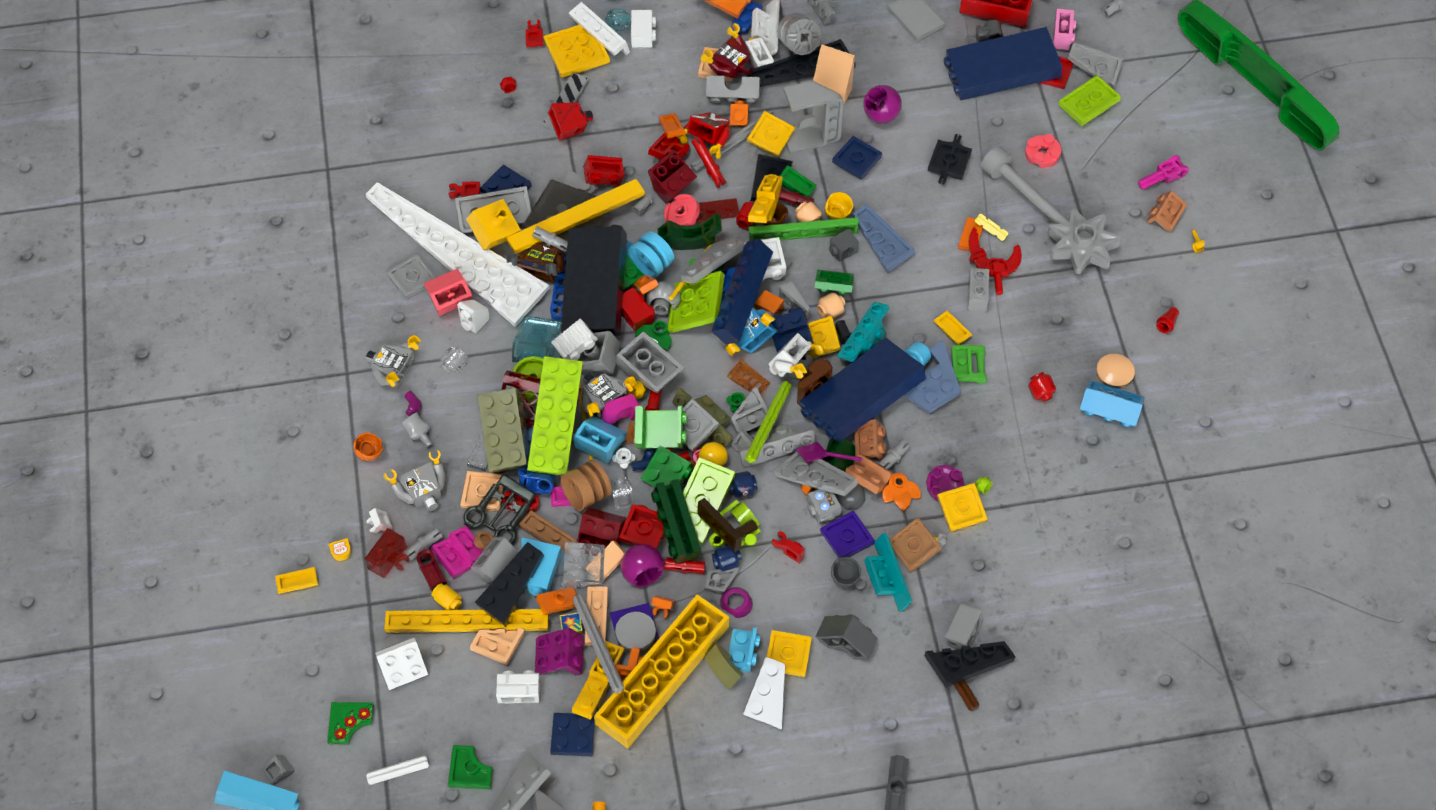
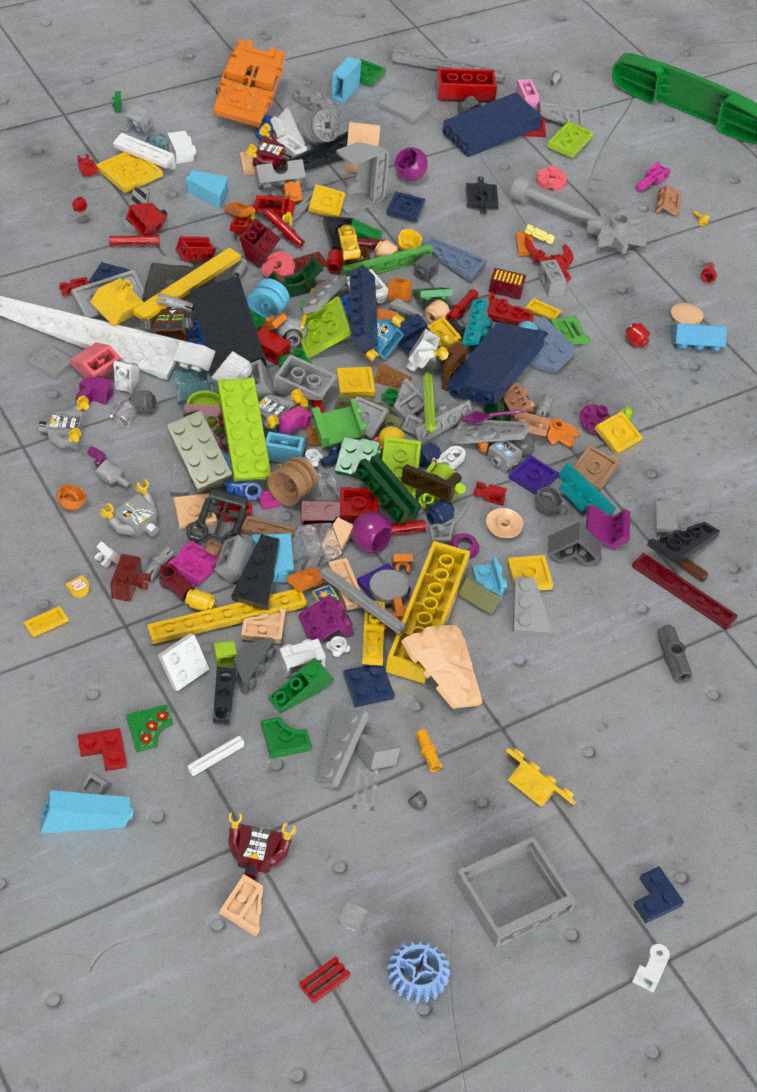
camera: 25 degrees left, 10 degrees down
none -> magenta brick [76,377,114,412]
none -> red plate [77,728,127,772]
none -> red pin [109,234,160,247]
none -> dark grey head [128,390,157,414]
none -> white brick [173,341,215,372]
none -> medium azure slope [185,170,228,208]
none -> black leg [213,667,236,725]
none -> lime plate [214,641,237,669]
none -> dark grey slope [234,638,276,695]
none -> green slope [268,657,334,713]
none -> white plate [326,636,350,657]
none -> yellow plate [336,367,375,397]
none -> orange brick [388,277,412,302]
none -> light nougat wedge [401,625,483,709]
none -> white plate [436,446,466,470]
none -> red pin [446,289,479,321]
none -> light nougat dish [486,508,523,538]
none -> red wing [487,292,534,326]
none -> dark red brick [488,268,526,300]
none -> magenta bracket [586,504,631,550]
none -> dark red tile [632,553,738,630]

